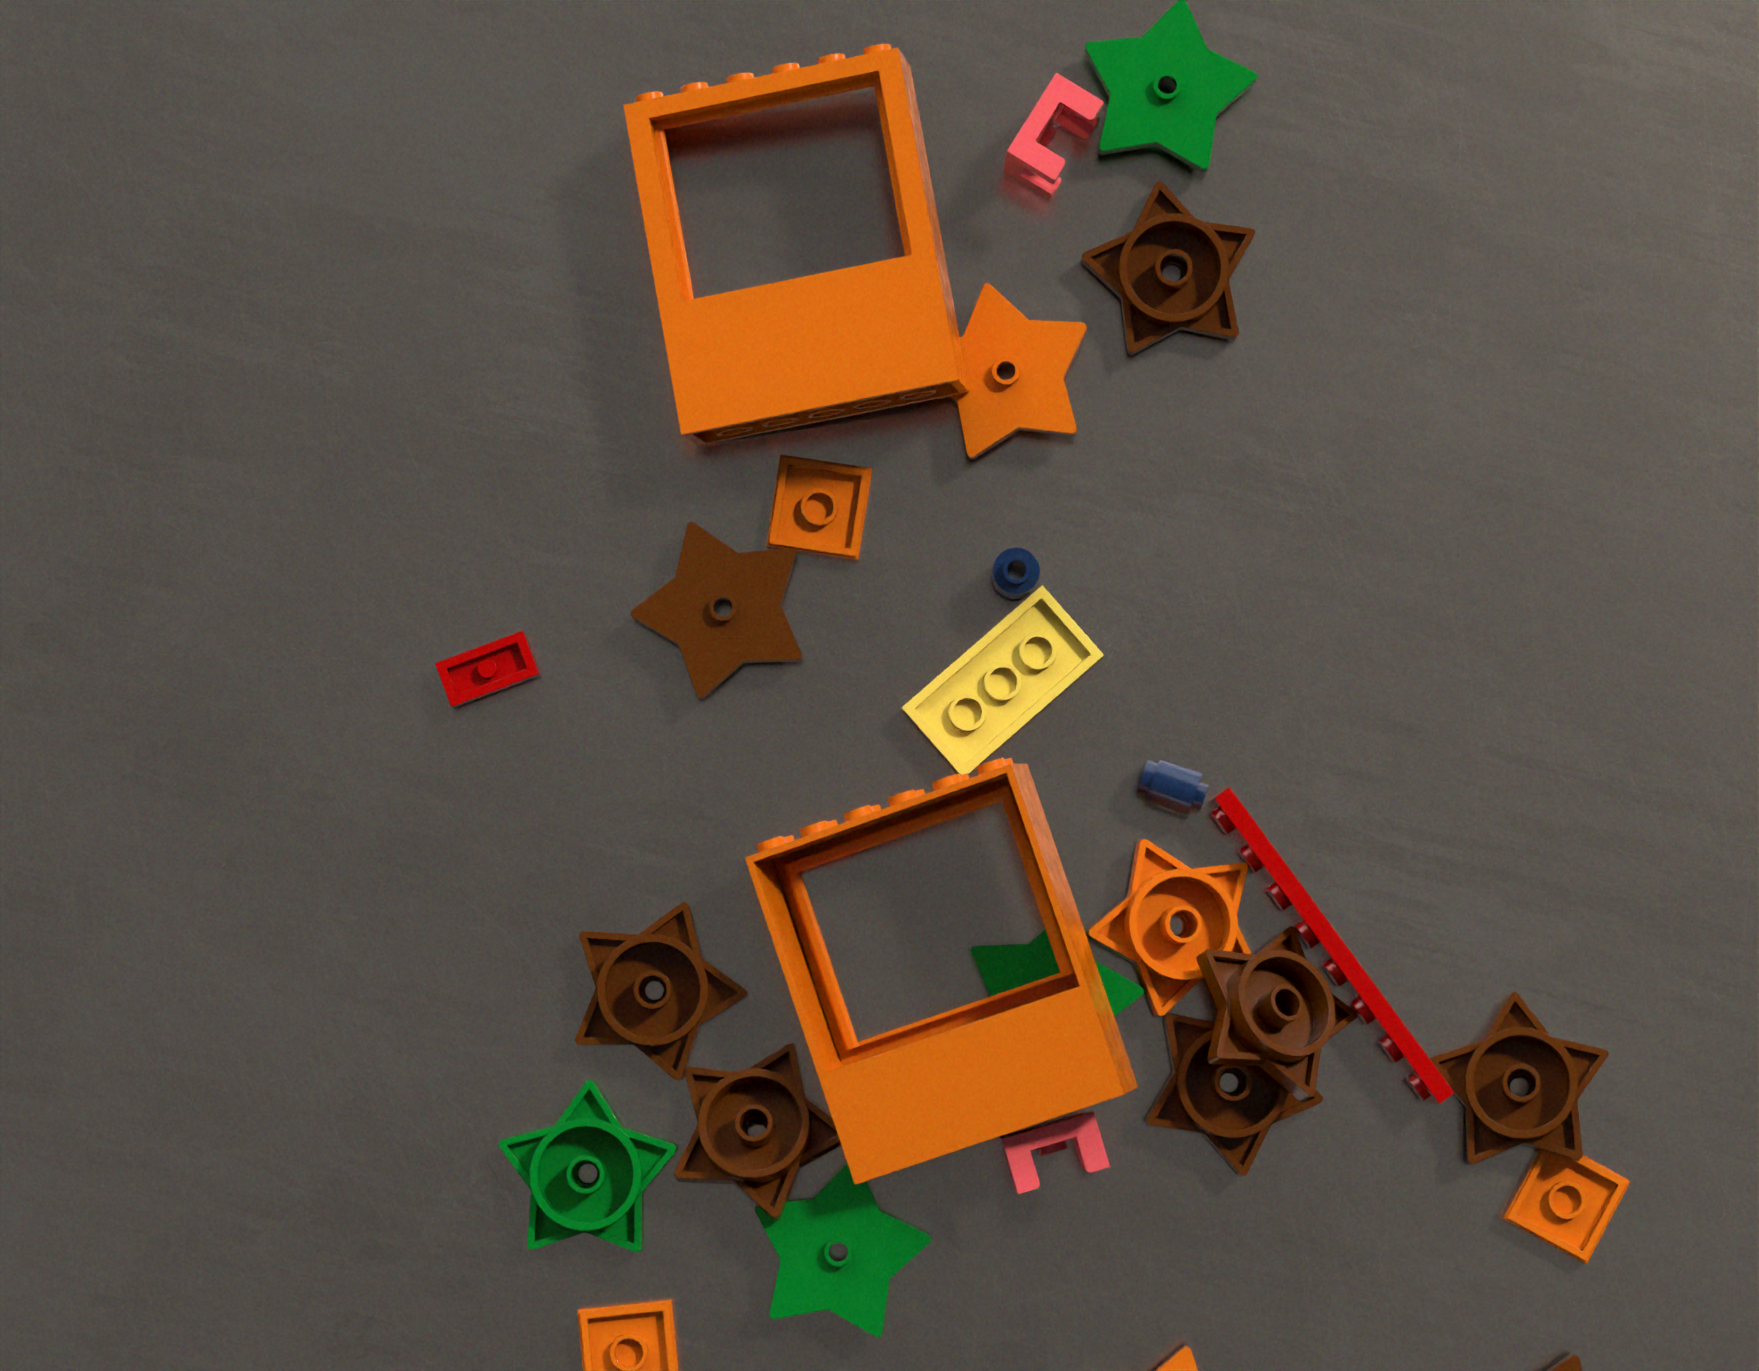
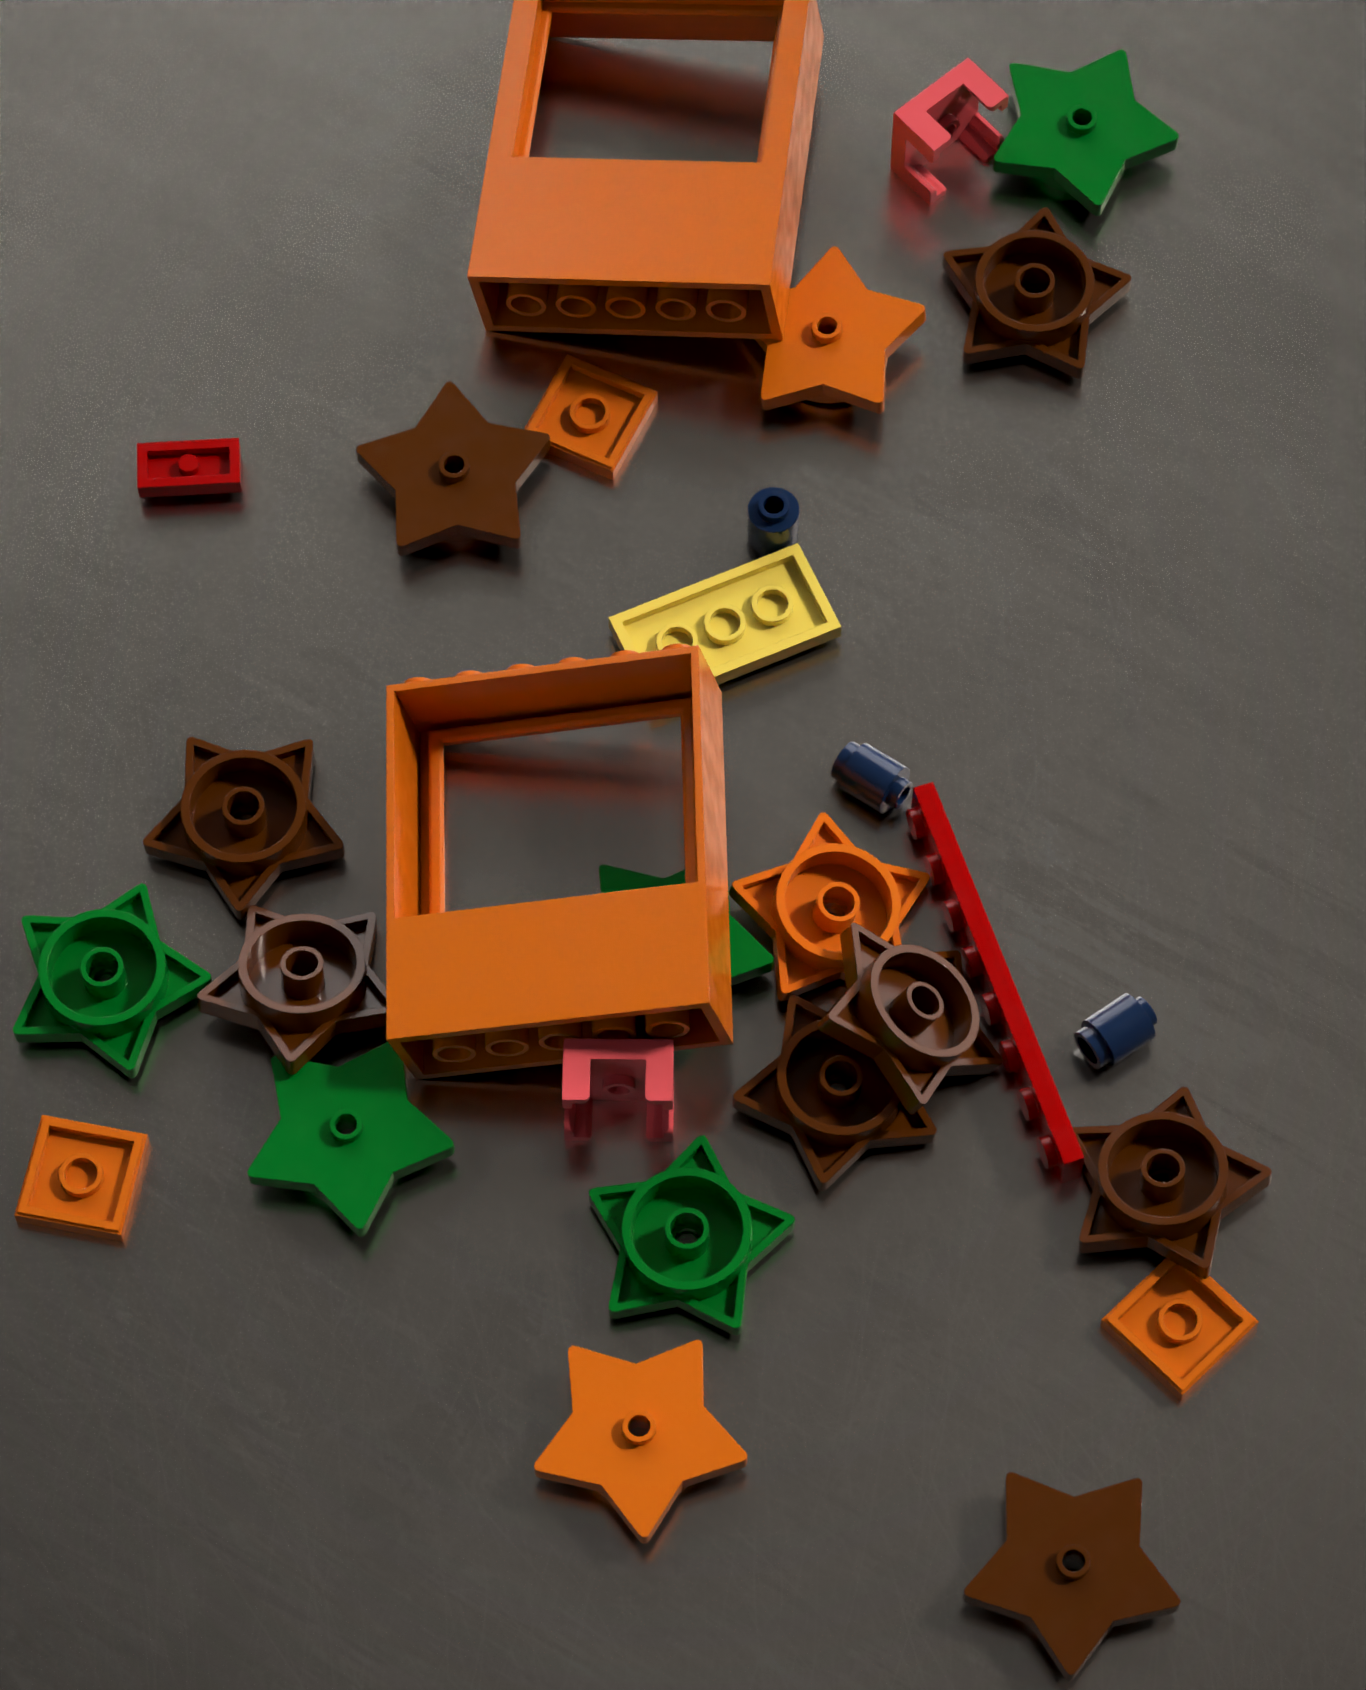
camera: 20 degrees right, 20 degrees down
none -> green plate [588,1135,795,1336]
none -> dark blue brick [1074,993,1157,1069]

